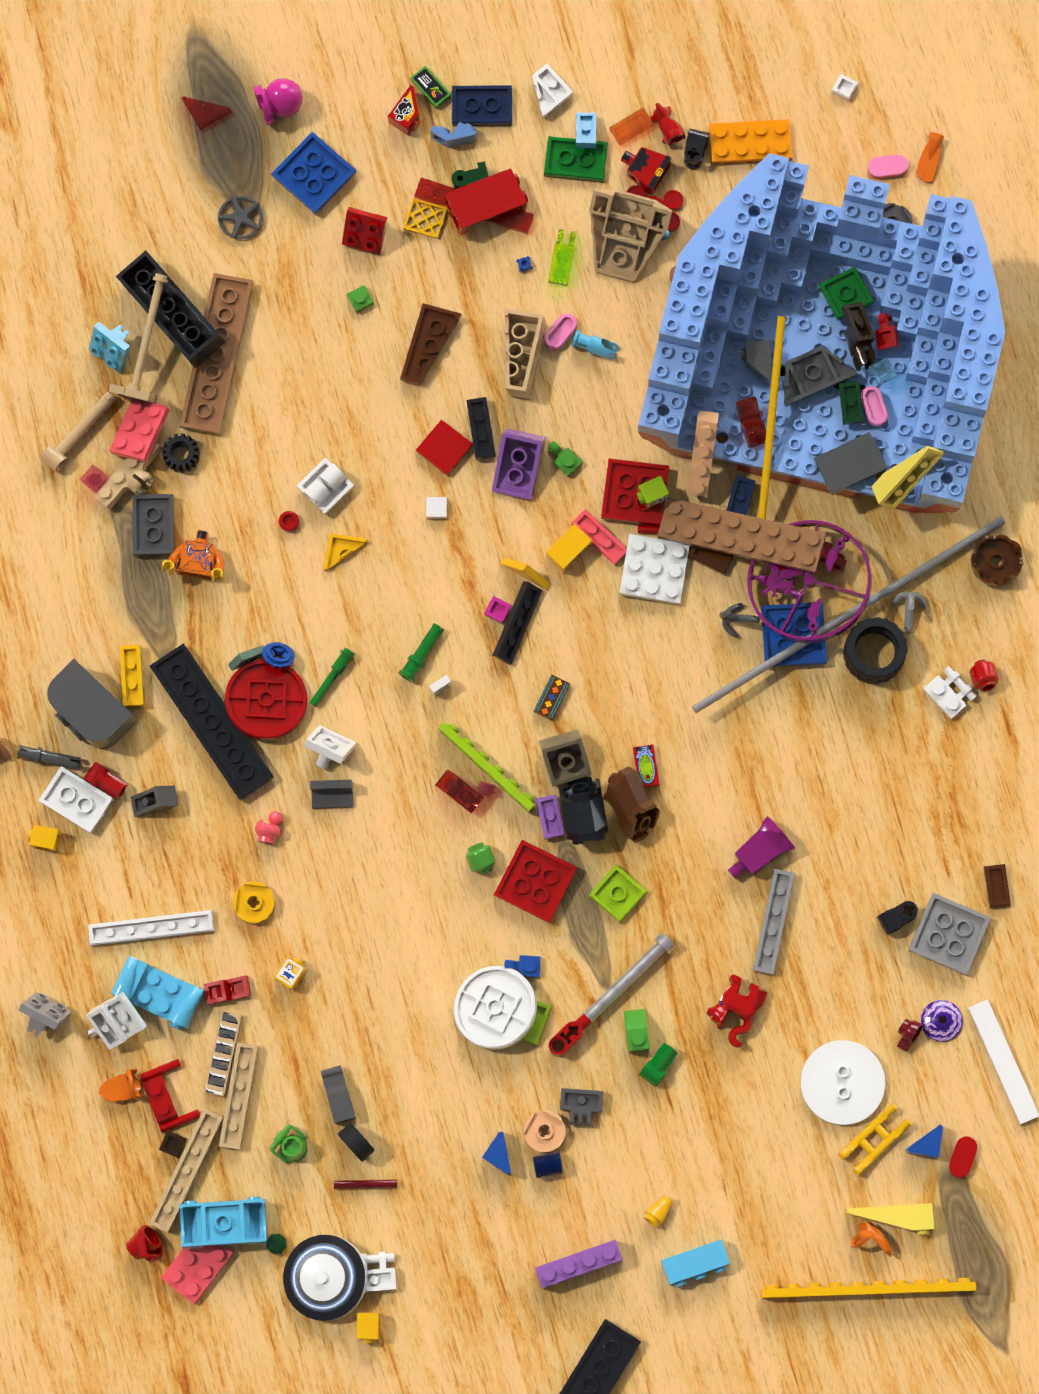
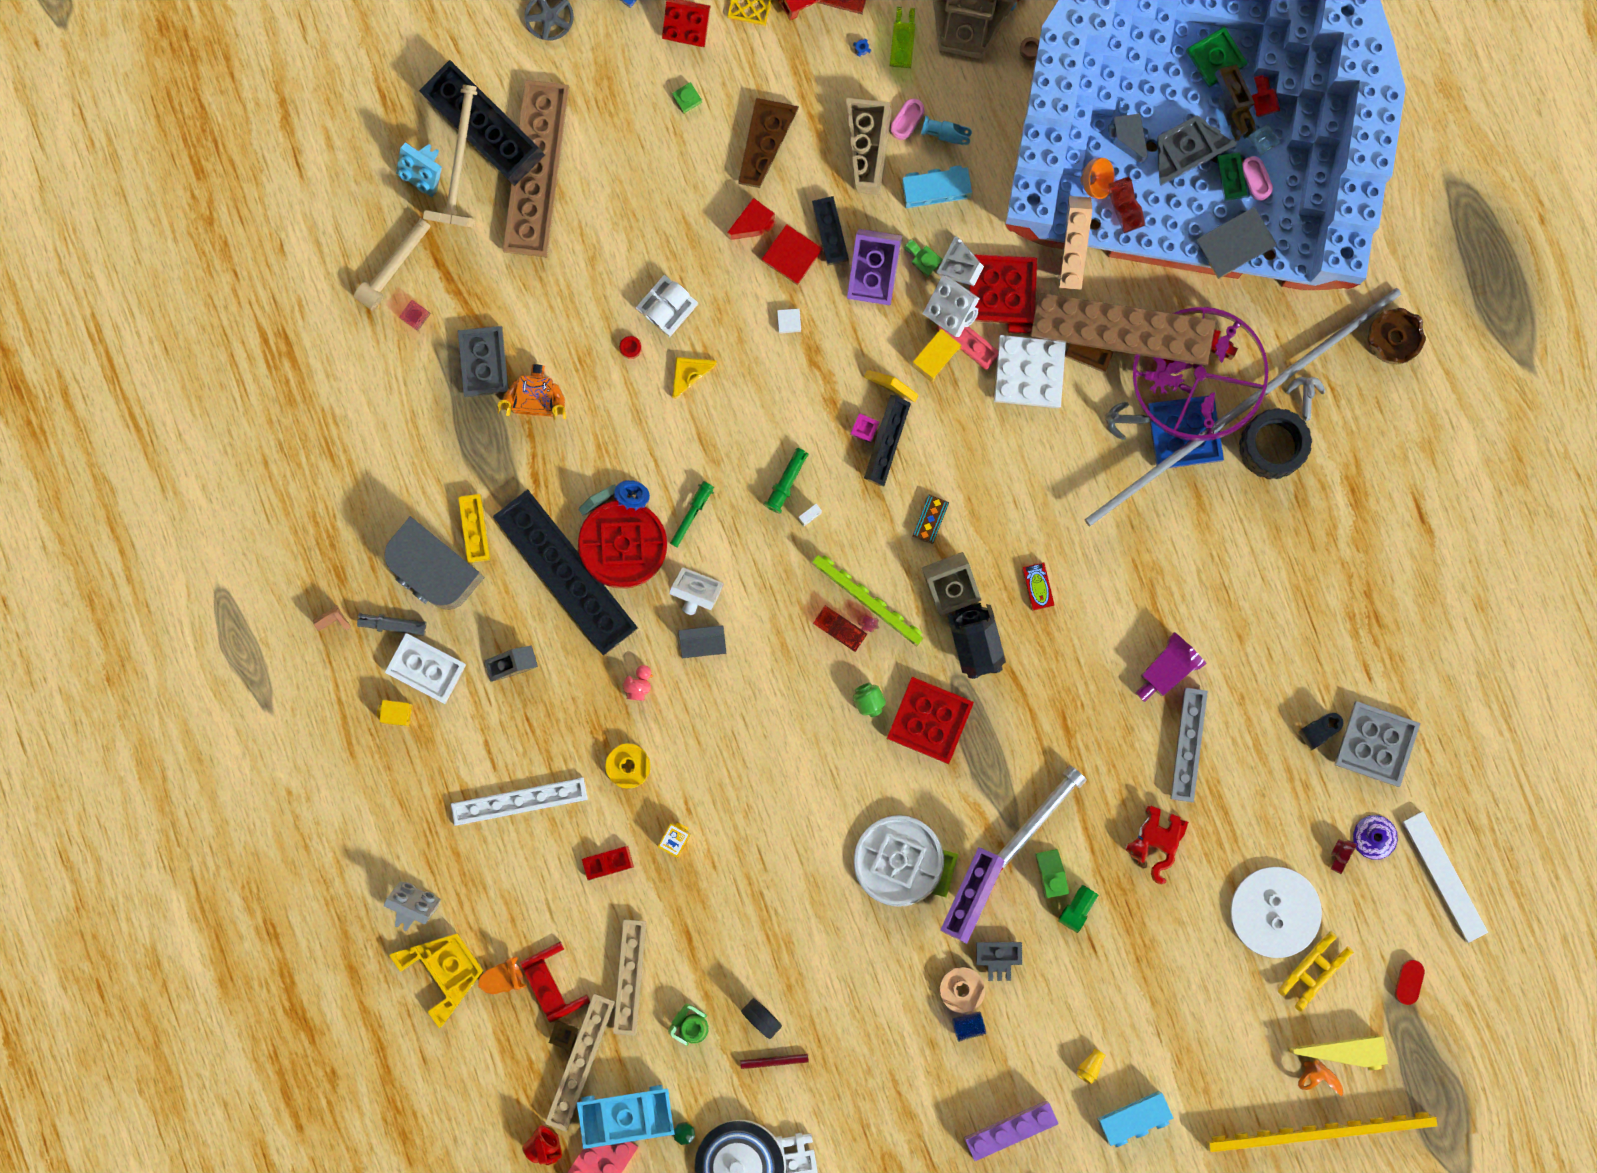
camera: 15 degrees left, 5 degrees up
red piece [83,762,127,800] -> none
white plate [86,992,147,1050] -> none
tan plate [93,443,162,510] -> none
coral plate [109,398,170,463] -> none
medium azure piece [111,956,205,1031] -> none
black tyre [162,433,200,473] -> none
tile [203,1010,243,1097] -> none
dark grey piece [321,1065,356,1124] -> none
blue slope [482,1131,511,1175] -> none
blue plate [504,955,541,978] -> none
medium lavender plate [536,794,565,840] -> none
lime tile [589,865,647,923] -> none
reddish brown brick [603,766,660,843] -> none
lime brick [636,476,669,508] -> none
dark blue plate [726,475,756,515] -> none
yellow piece [757,316,786,562] -> none
light yellow slope [872,446,945,509] -> none
blue slope [905,1124,943,1159] -> none
white plate [923,666,977,720] -> none
red head [969,659,999,692] -> none
reddish brown tile [983,864,1011,908] -> none
none -> yellow wing [389,933,484,1028]
none -> red slope [727,198,776,240]
none -> medium azure brick [902,166,972,208]
none -> white plate [923,275,980,337]
none -> white wing [937,236,984,286]
none -> medium lavender brick [940,847,1005,944]
none -> orange piece [1080,158,1114,199]

